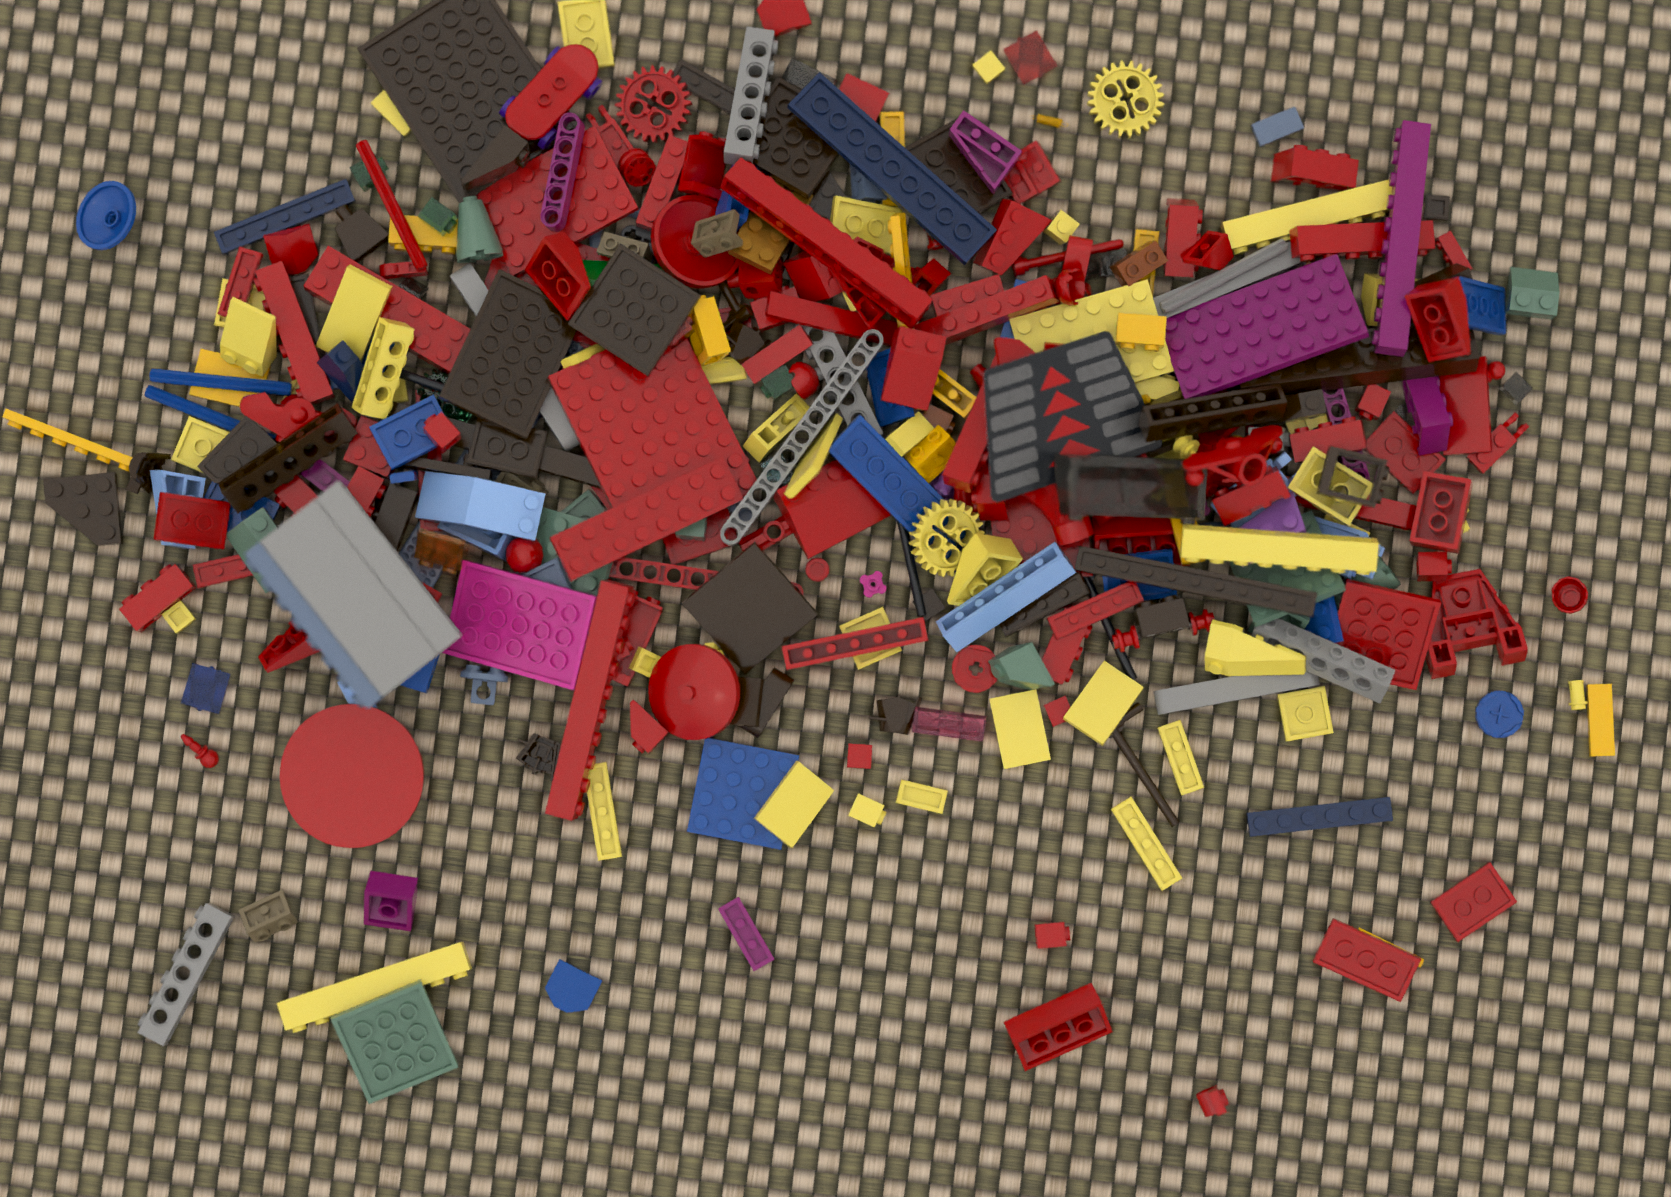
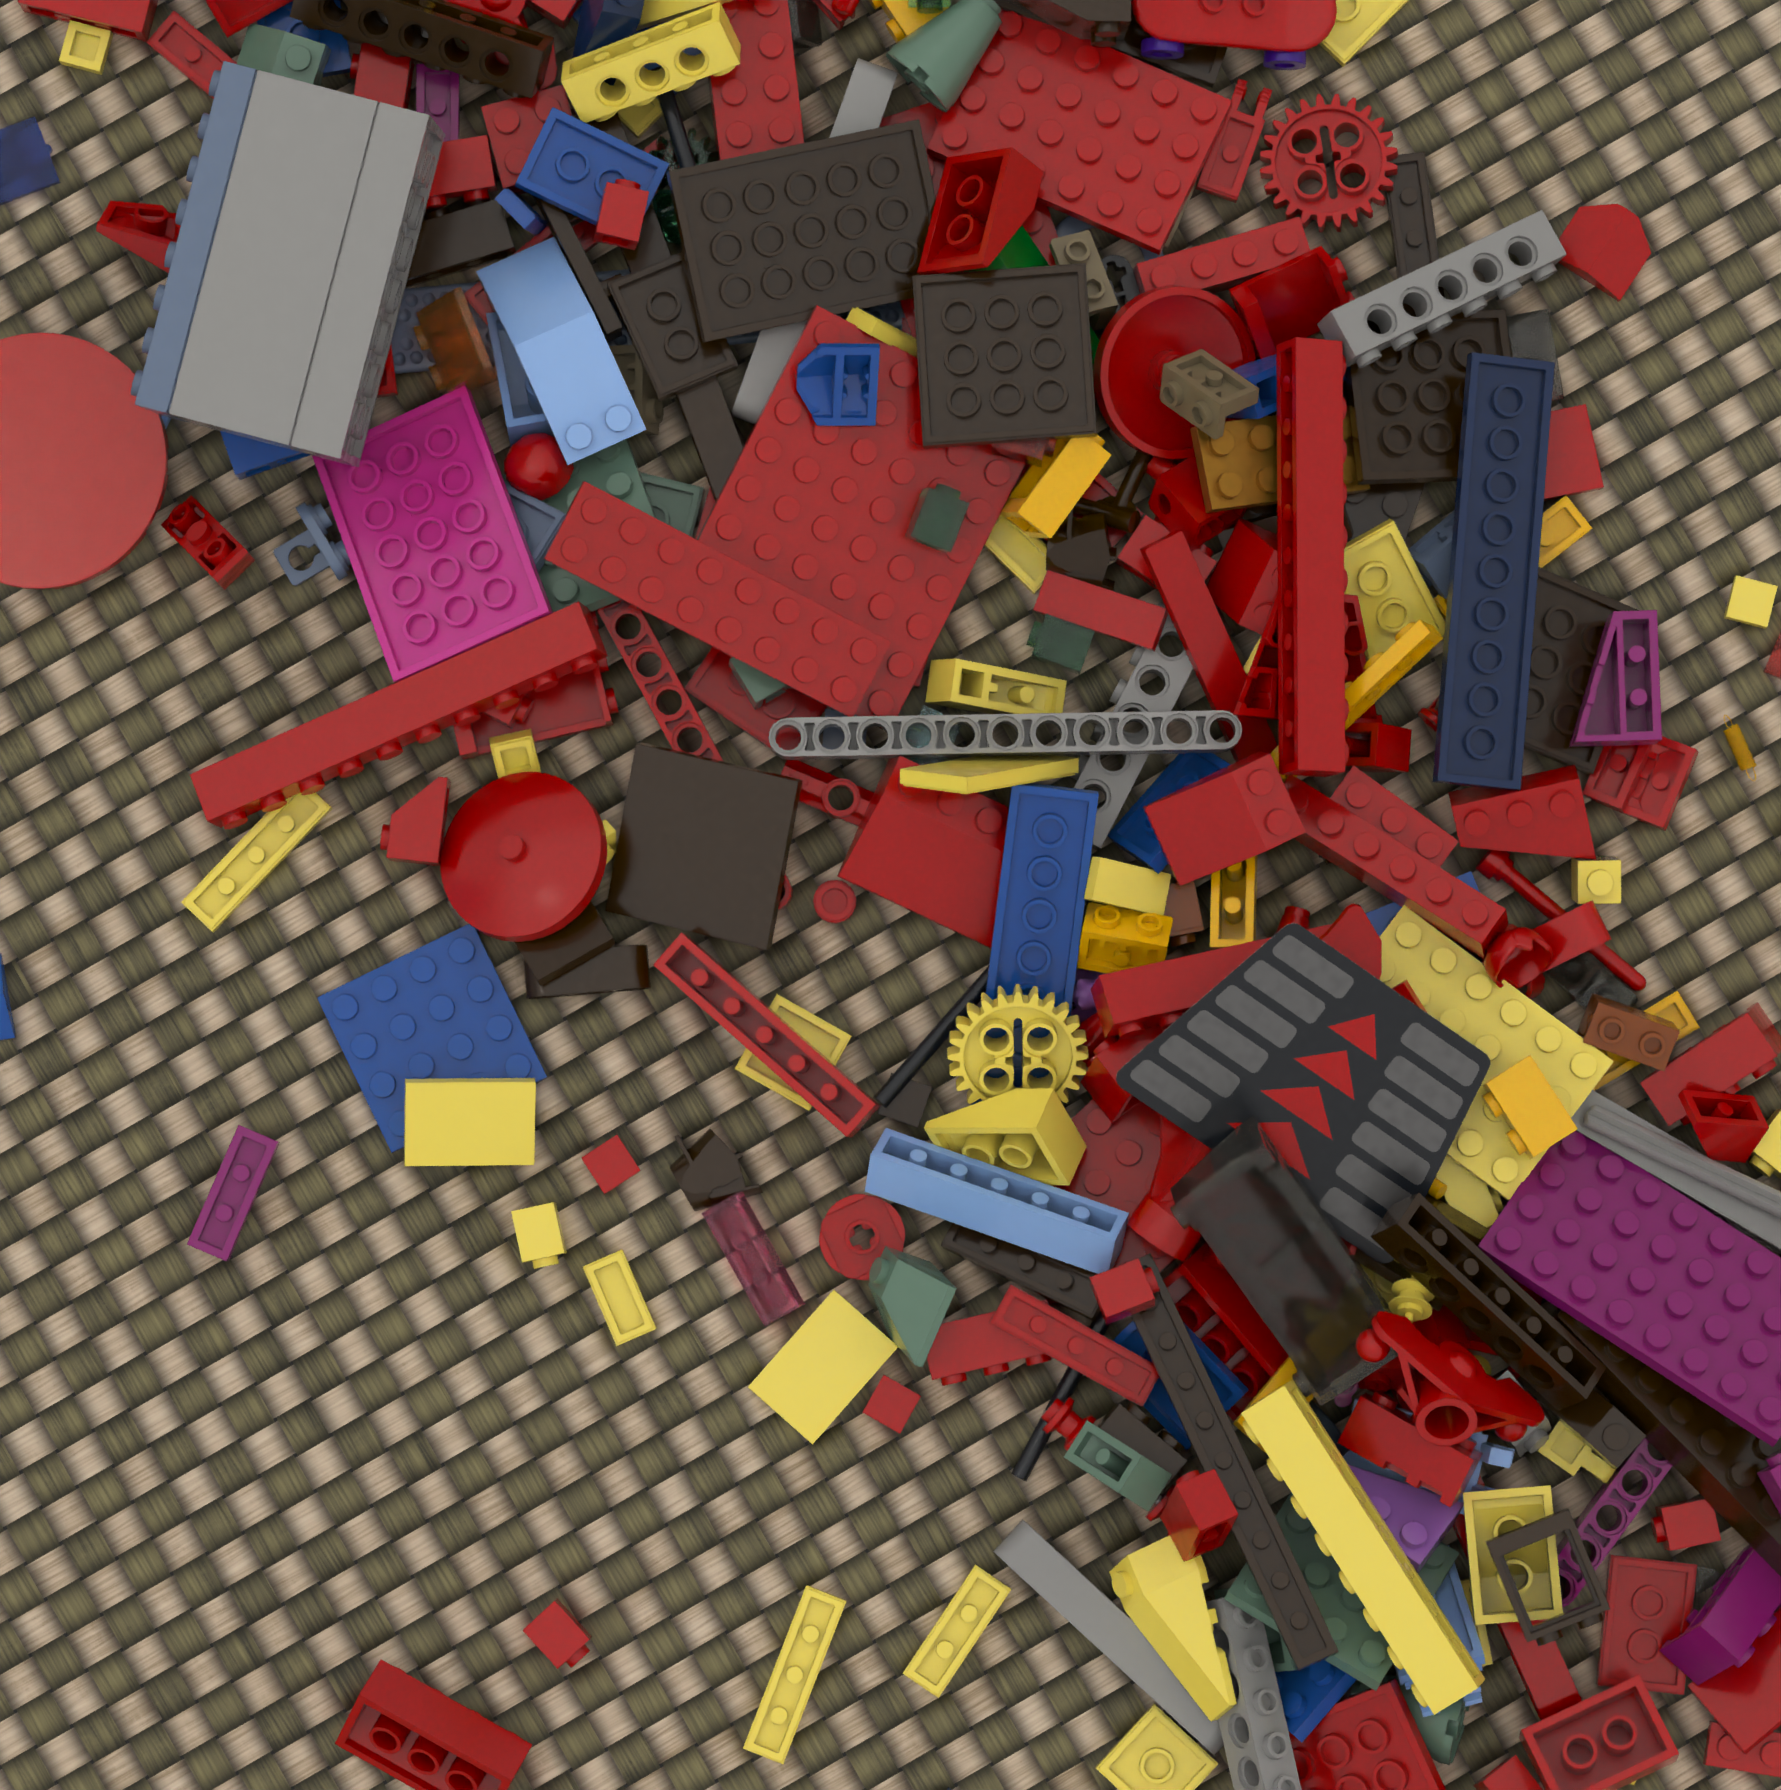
camera: 55 degrees right, 0 degrees up
dark brown piece [516,733,561,781] -> none
magenta beam [540,113,585,232] -> none
red wheel [618,148,656,187] -> none
red hair [788,361,820,400] -> none
dark pink plate [860,571,886,598] -> none
light yellow tile [1063,661,1144,746] -> none
dark brown bar [1109,703,1180,827] -> none
red brick [1289,417,1368,464] -> none
none -> red slope [161,495,255,590]
none -> blue slope [796,343,880,426]
none -> clear green brick [904,483,969,553]
none -> sand green slope [1064,1420,1172,1512]
none -> red brick [1090,1258,1160,1325]
none -> red brick [1160,1468,1239,1562]

